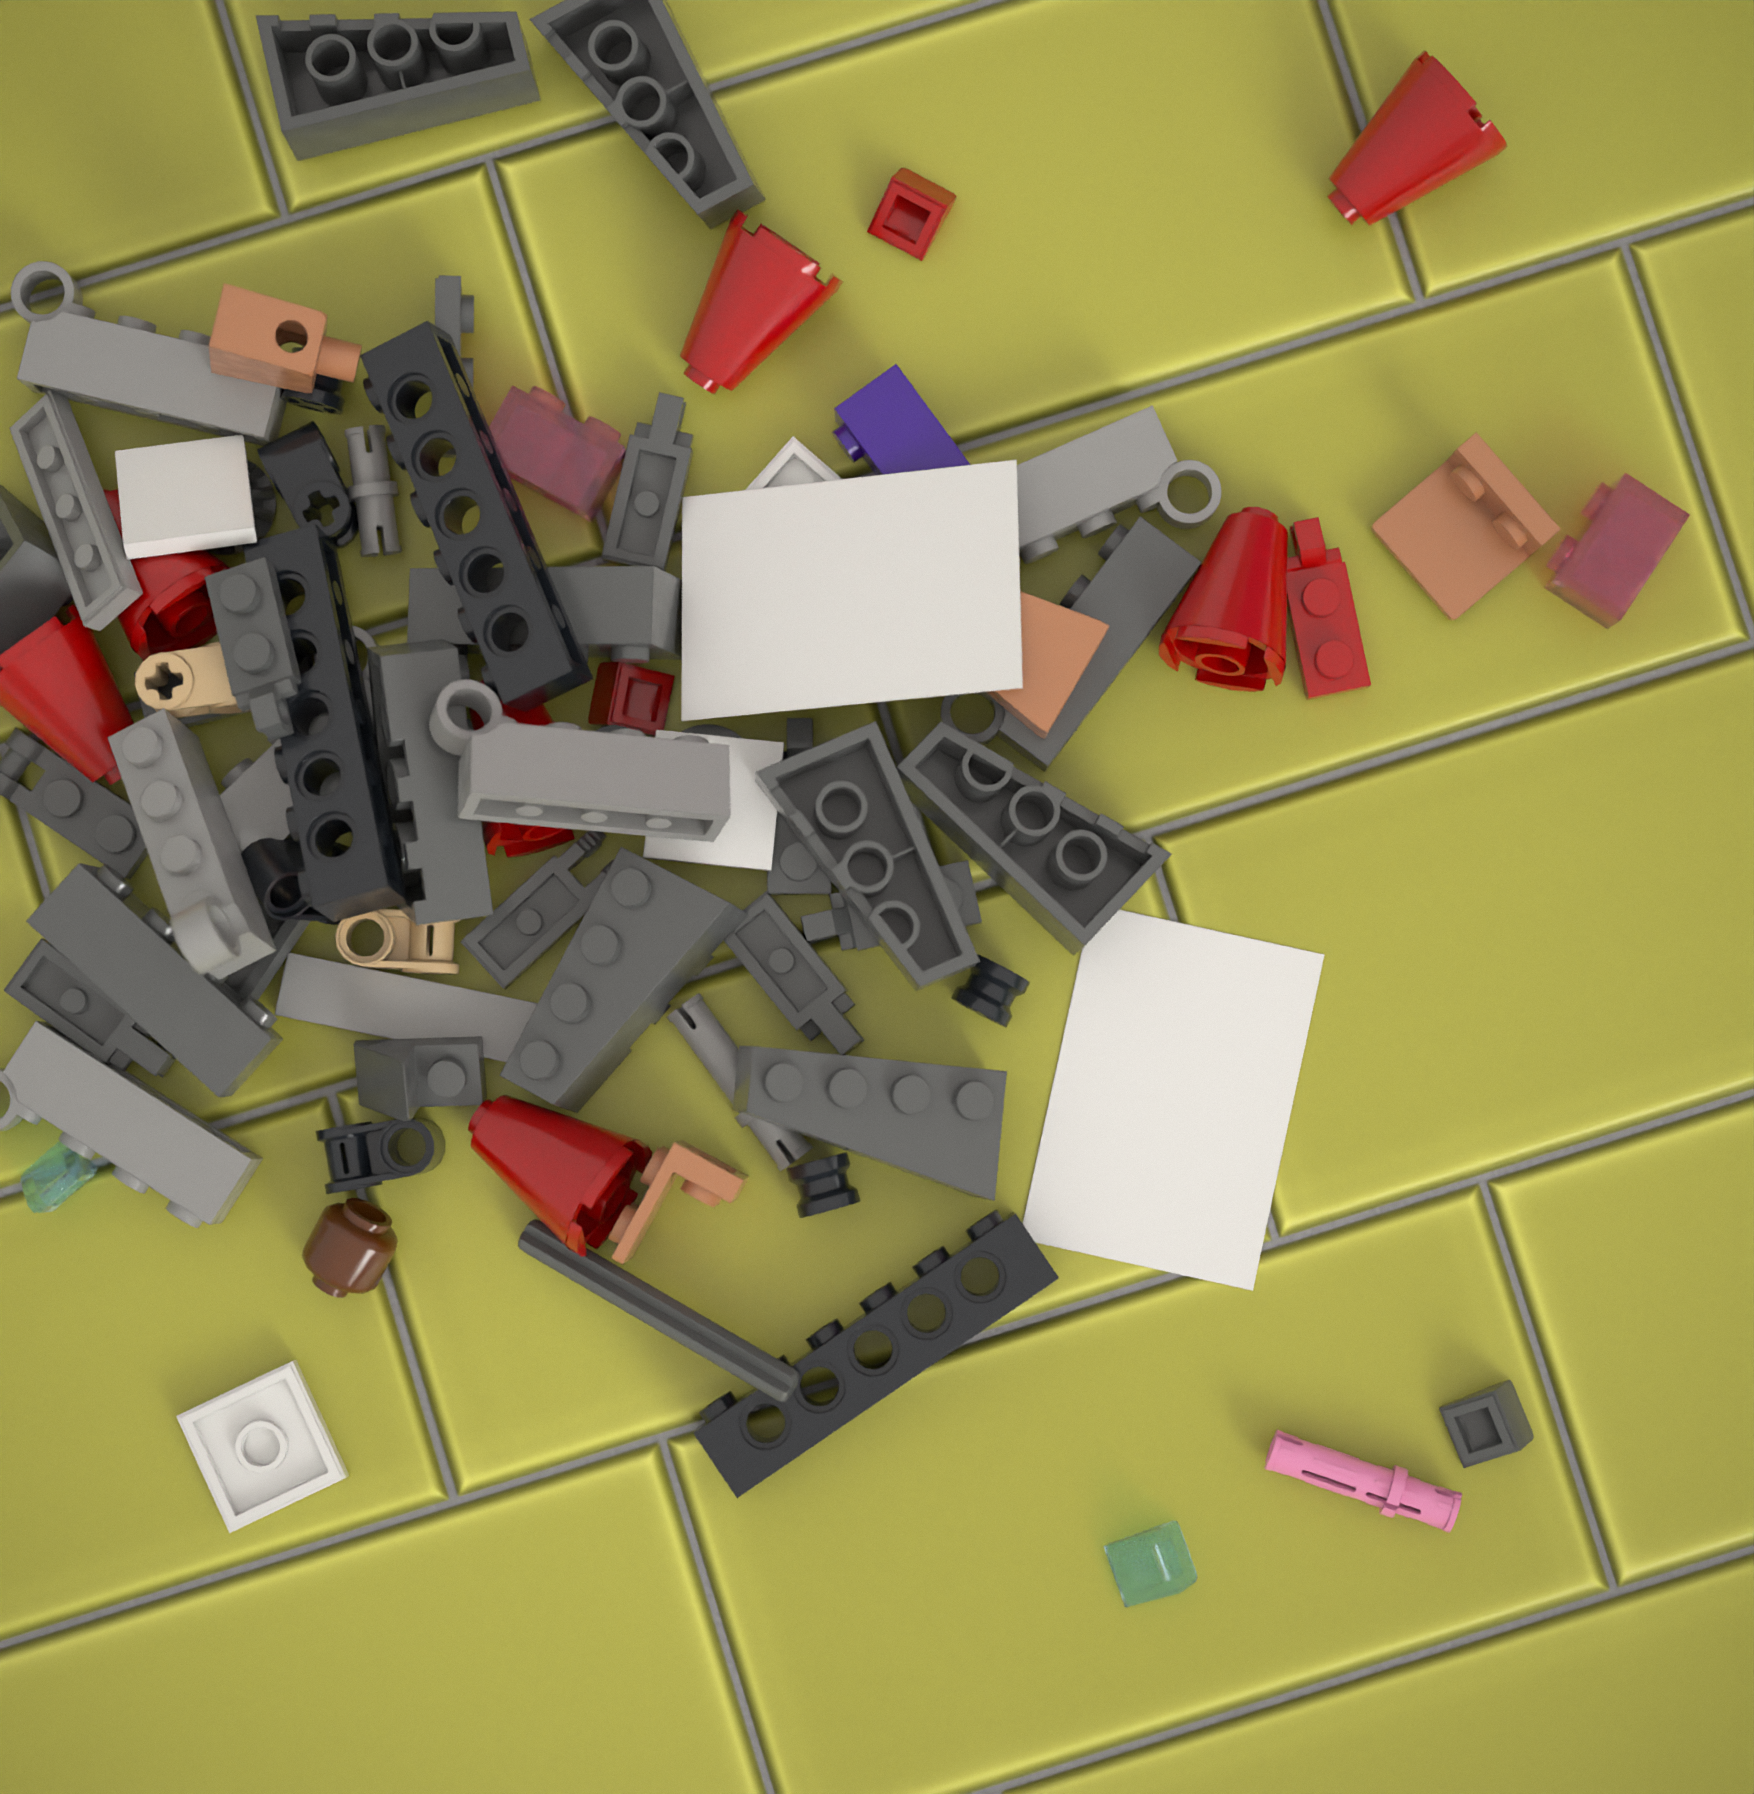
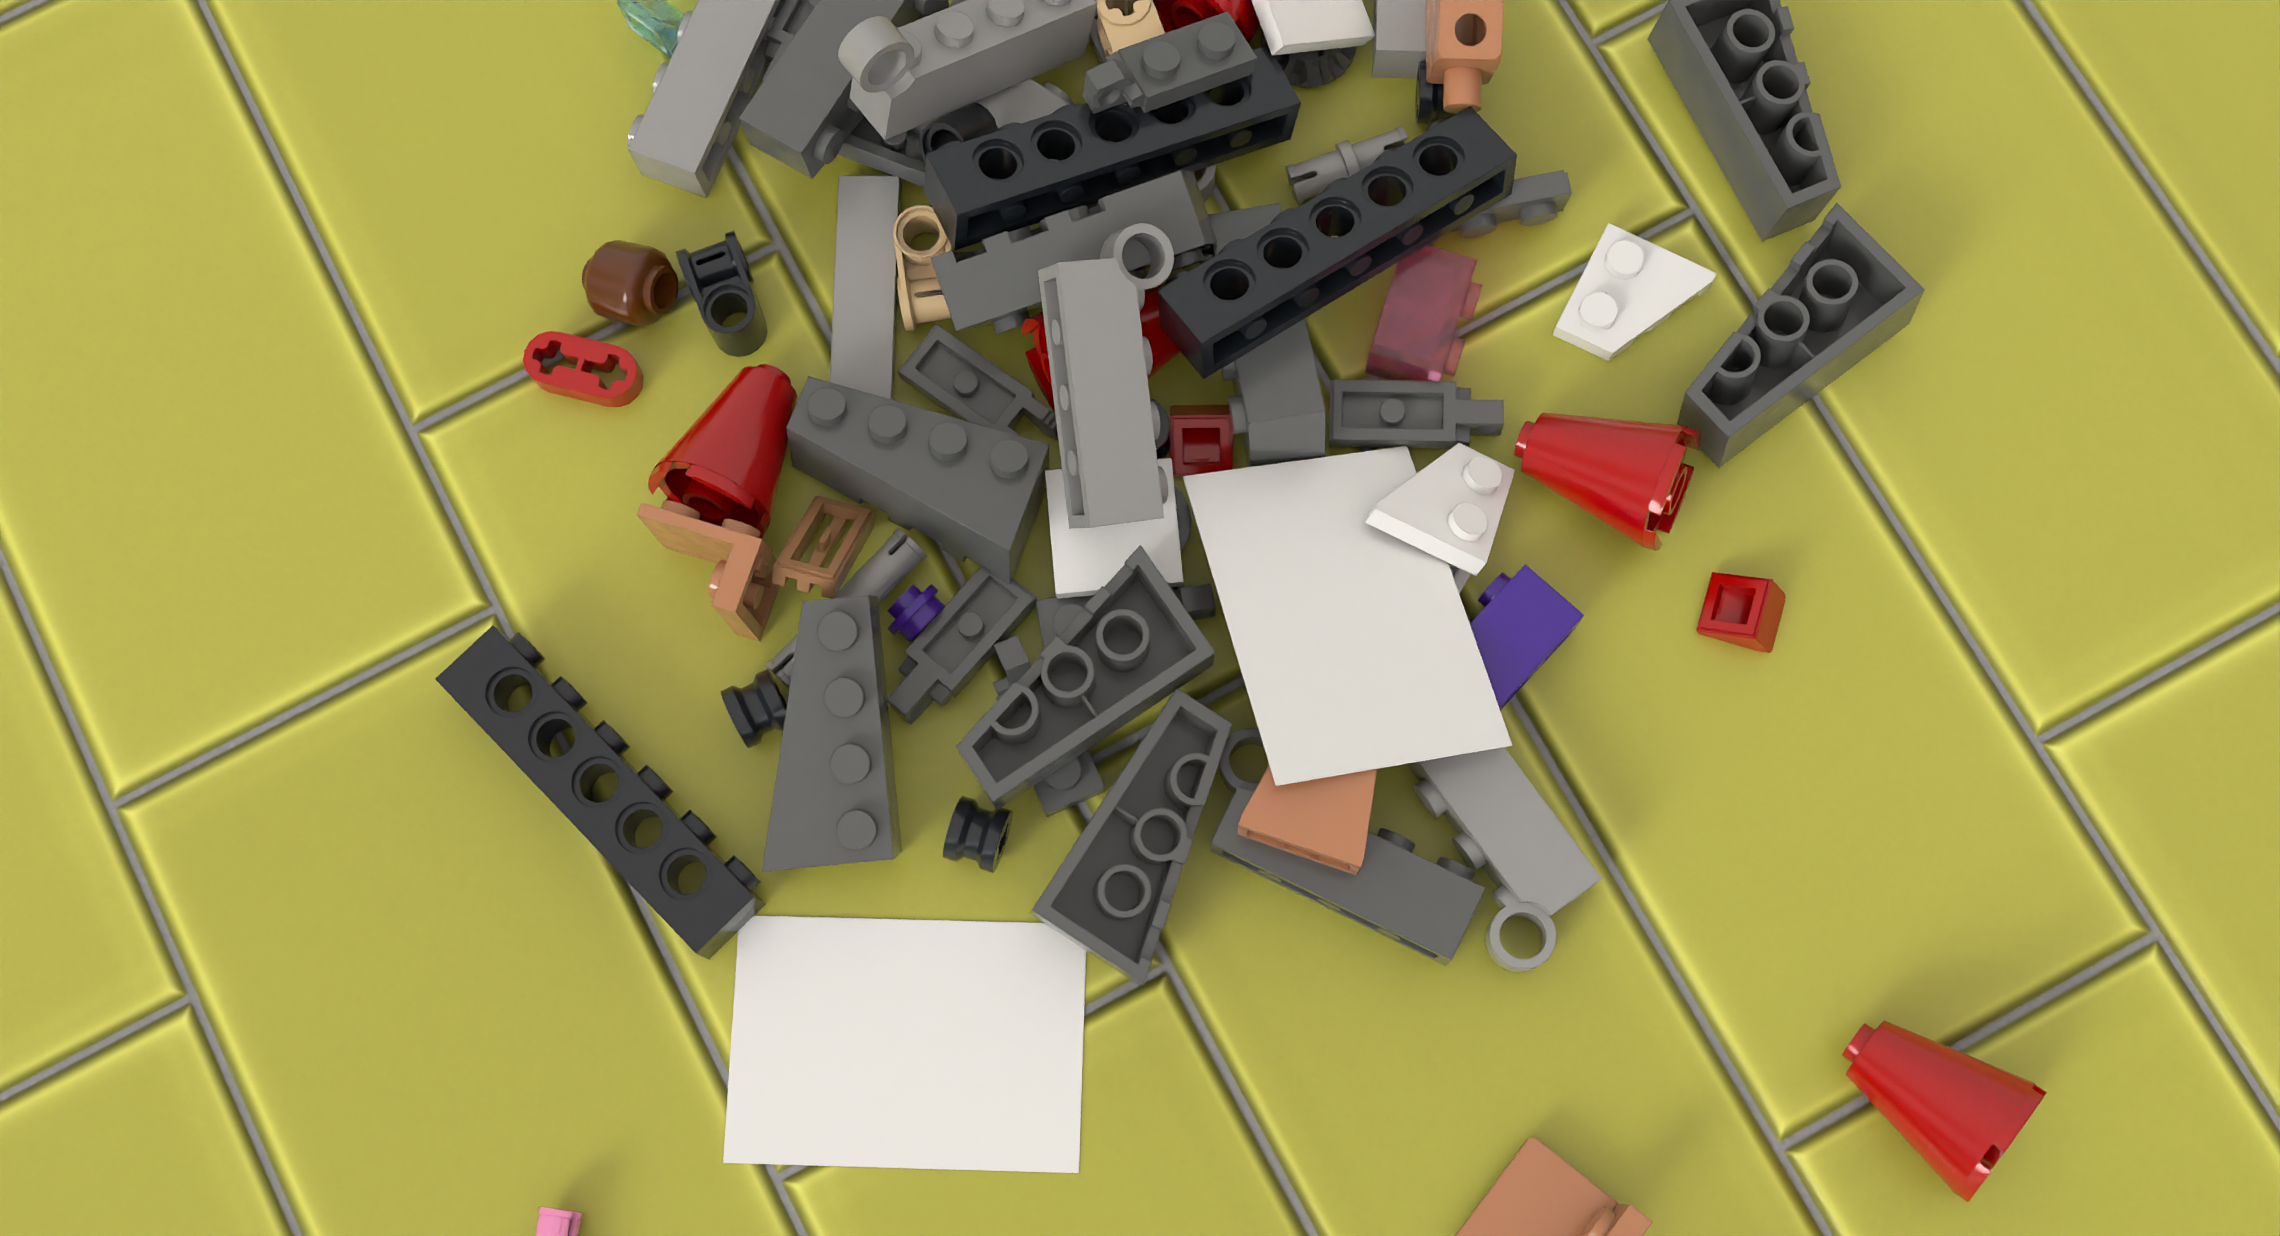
camera: 80 degrees right, 10 degrees down
white tile [176,1360,350,1533] -> none
black piece [257,421,359,549] -> none
dark grey slope [353,1036,487,1121] -> none
dark grey axle [518,1219,800,1402] -> none
clear light blue slope [1103,1521,1198,1607] -> none
red cone [1159,507,1288,692] -> none
red hinge [1287,517,1371,700] -> none
none -> red beam [523,331,644,407]
none -> medium nougat tile [772,496,875,599]
none -> dark purple plate [887,584,945,642]
none -> white wing [1365,443,1515,576]
none -> white wing [1552,223,1717,361]

